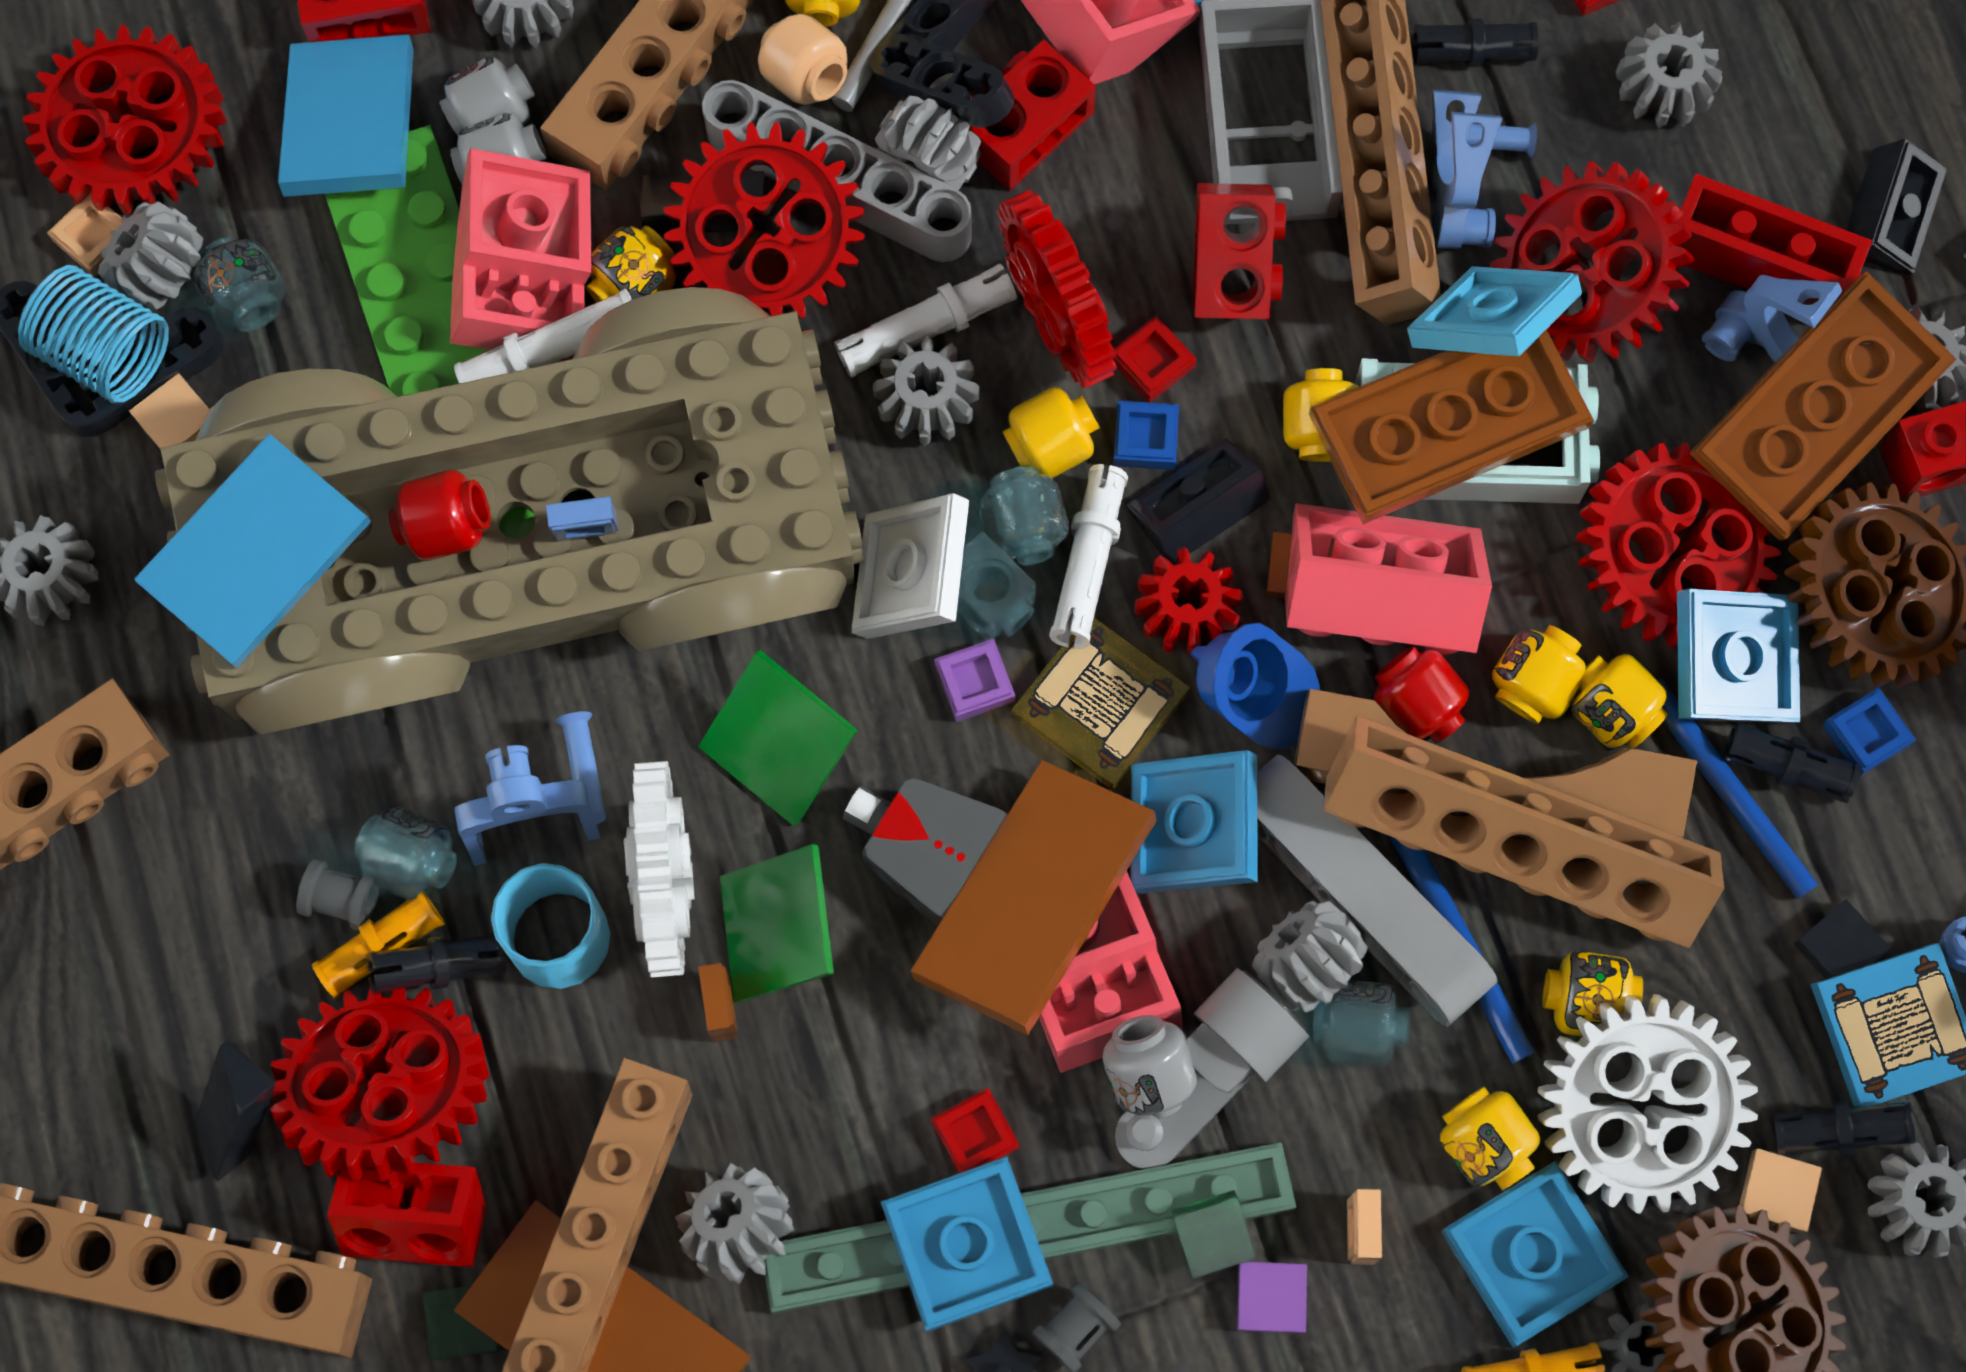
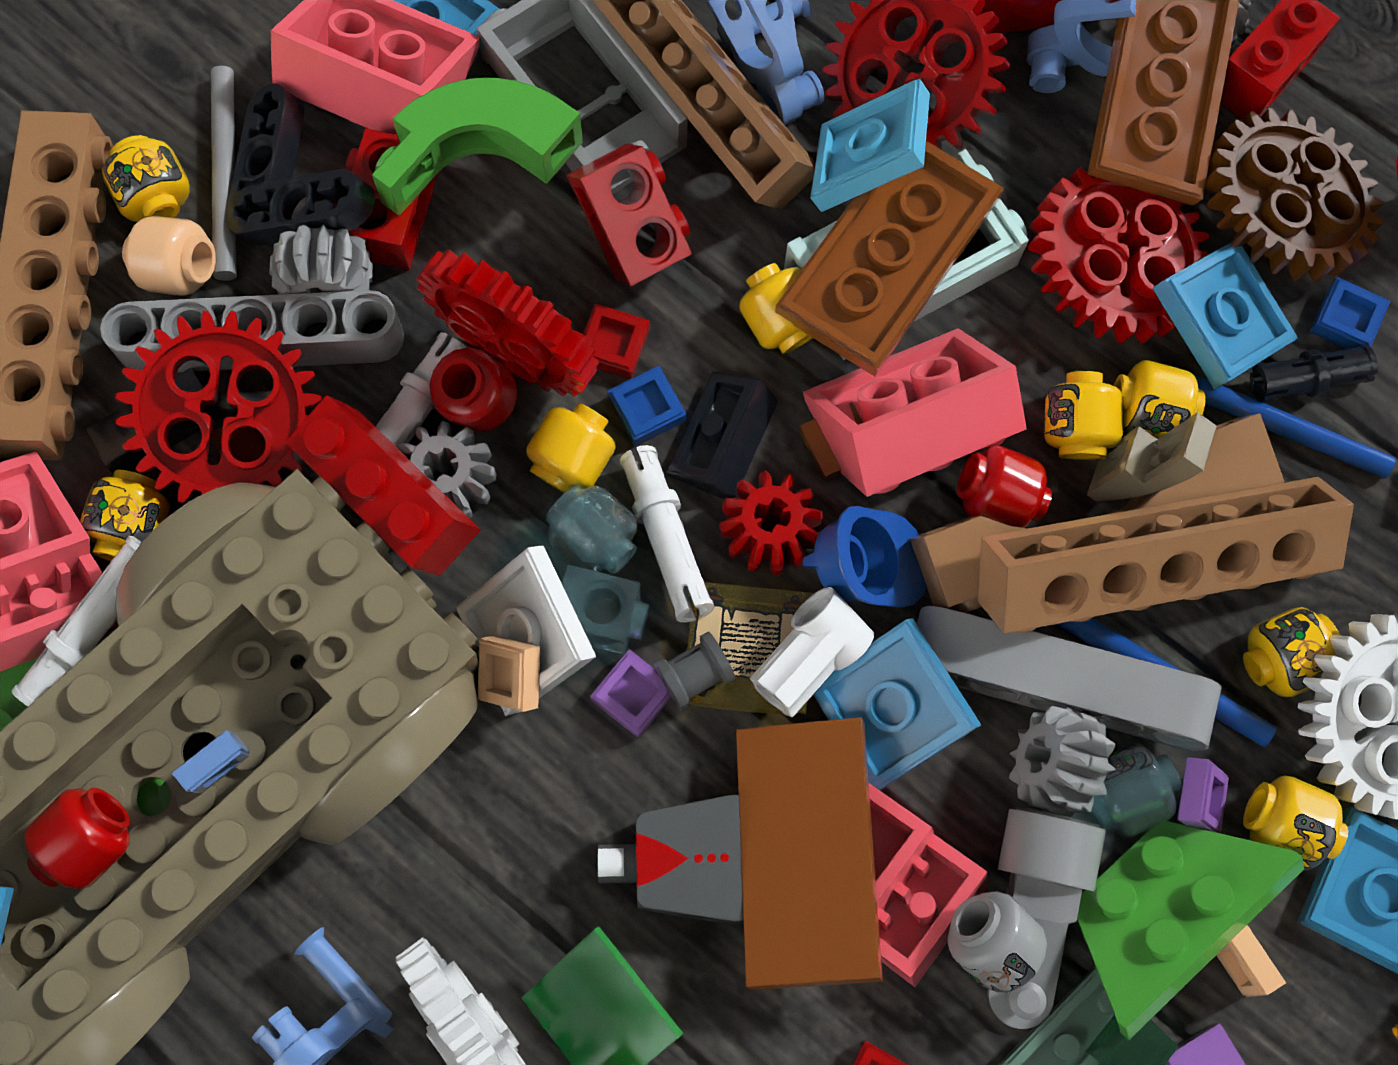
camera: 35 degrees left, 0 degrees up
green piece [698,650,858,826] -> none
none -> red brick [285,395,481,576]
none -> bright green arch [372,78,583,216]
none -> red head [429,347,517,432]
none -> light nougat tile [478,635,540,712]
none -> dark grey bush [654,631,736,711]
none -> white piece [749,587,874,717]
none -> bright green wing [1077,820,1304,1040]
none -> dark tan slope [1087,412,1217,501]
none -> medium lavender tile [1178,757,1229,833]

